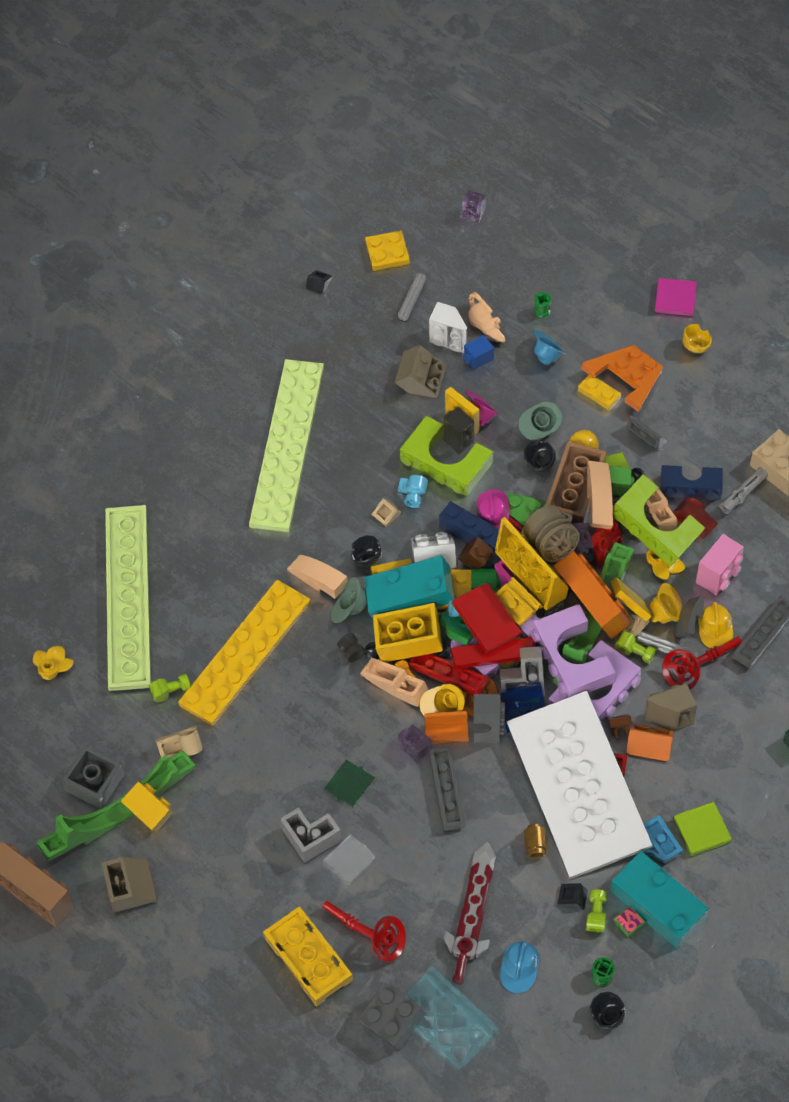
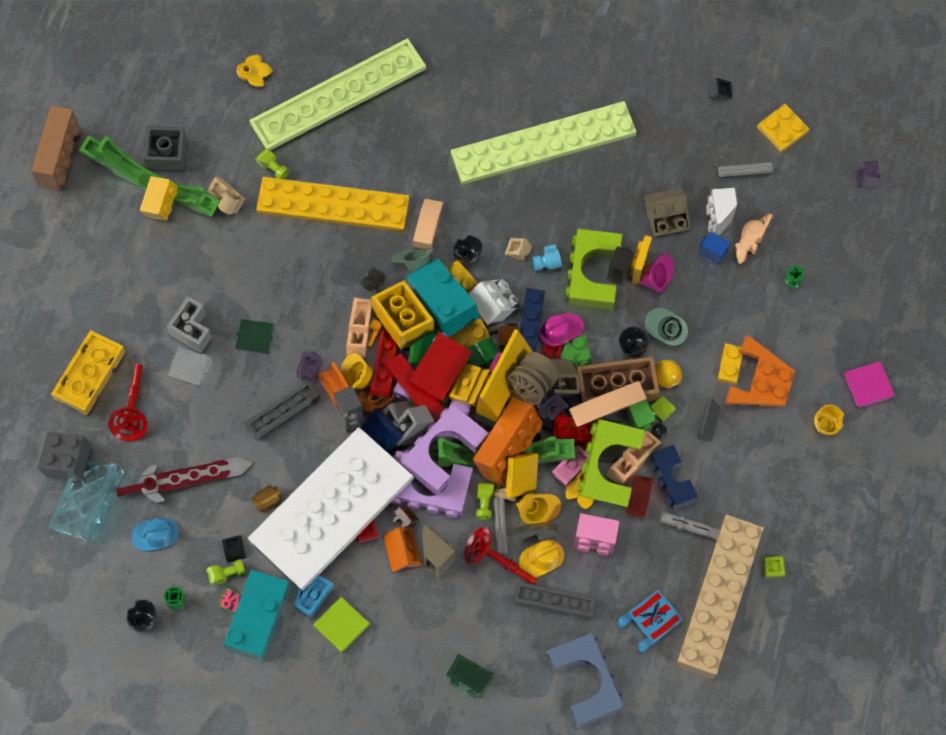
camera: 60 degrees right, 10 degrees up
dark tan slope [101,857,157,913] -> none
dark azure piece [533,330,566,365] -> none
none -> bright pink plate [552,445,588,487]

